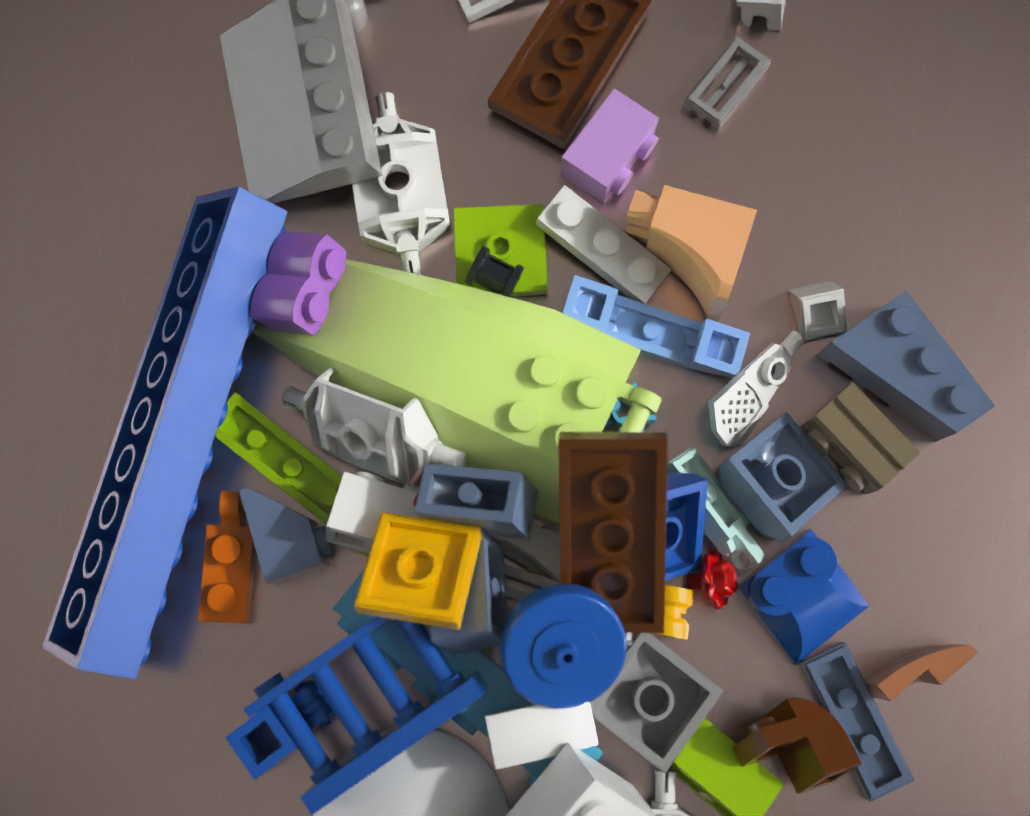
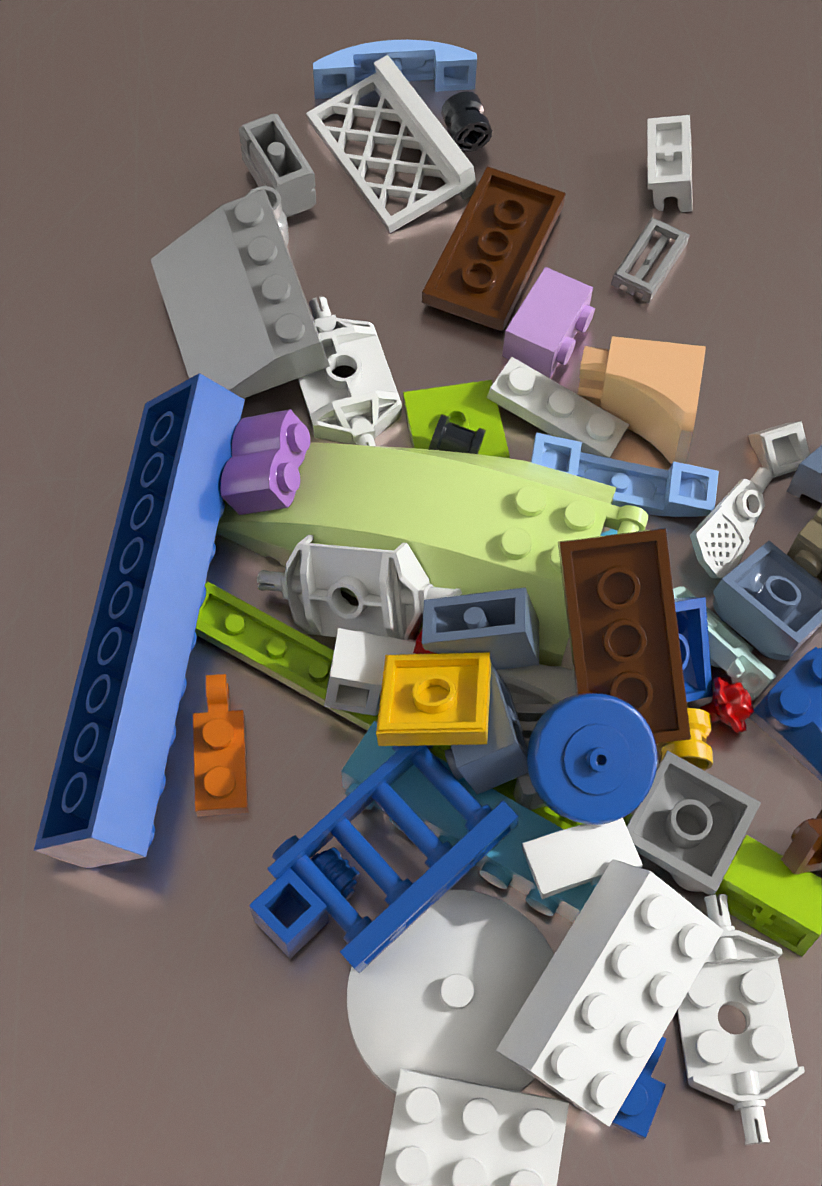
camera: 10 degrees left, 15 degrees down
sand blue slope [239,487,333,585] -> none

